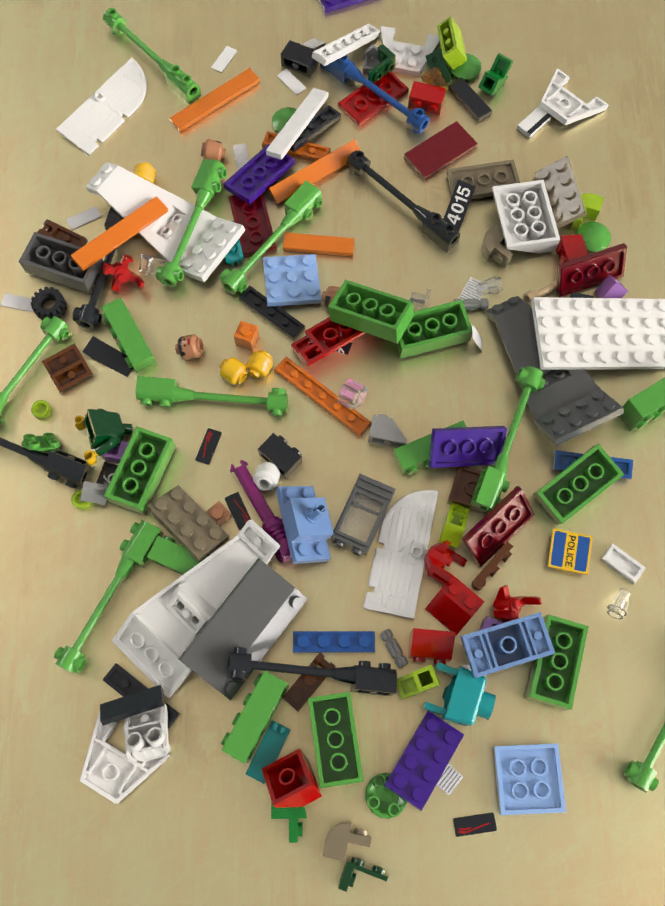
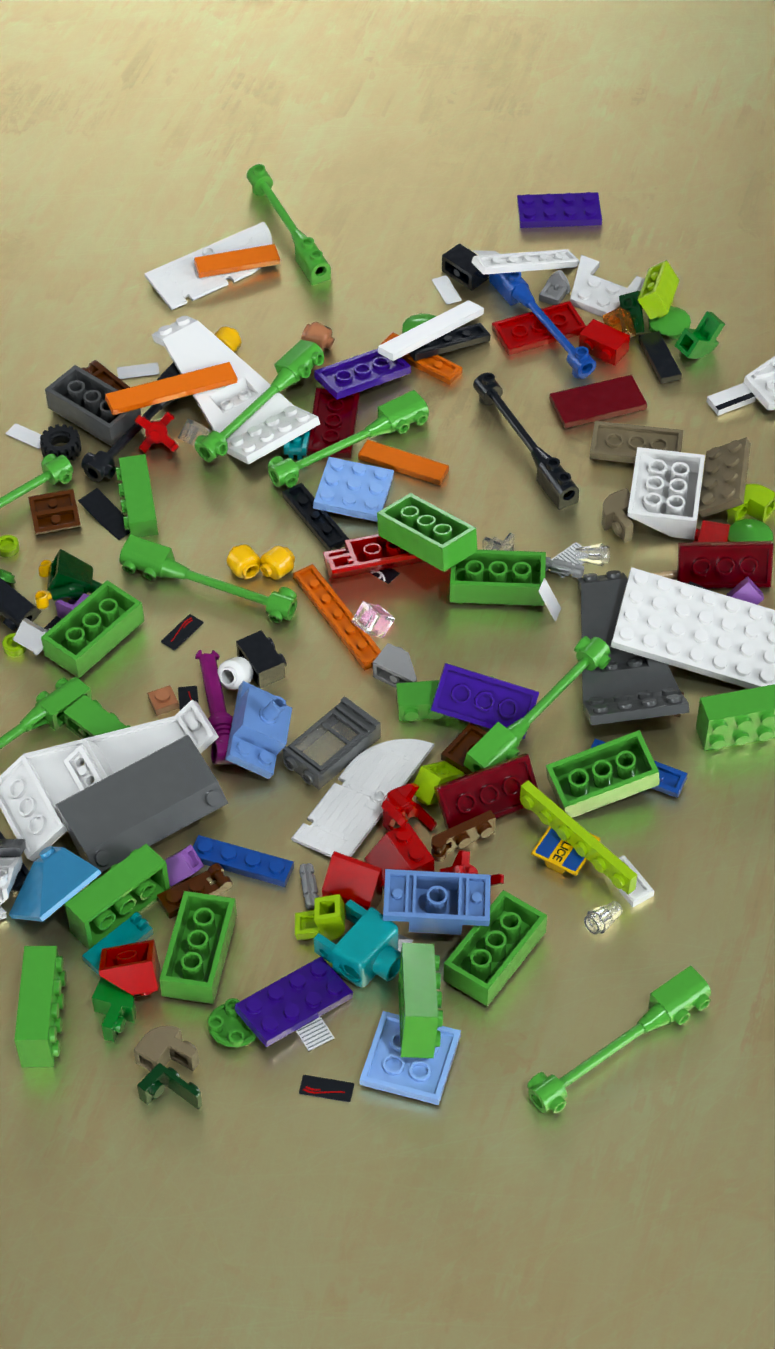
camera: 20 degrees right, 20 degrees down
dark tan plate [147,485,229,562] -> none
orange tile [170,68,260,132] -> none
nougat head [175,334,204,360] -> none
white sticker [211,46,237,72] -> none
black bar [227,647,397,696] -> none
white sticker [233,144,249,171] -> none
orange brick [234,321,259,351] -> none
orange tile [268,139,360,204] -> none
dark green bracket [368,44,396,83] -> none
black sticker [443,180,476,232] -> none
none -> dark azure slope [9,846,101,922]
none -> bright green brick [14,946,67,1068]
none -> medium lavender panel [165,845,204,886]
none -> orange tile [194,244,280,278]
none -> bright green brick [398,943,443,1058]
none -> lime plate [520,780,637,895]

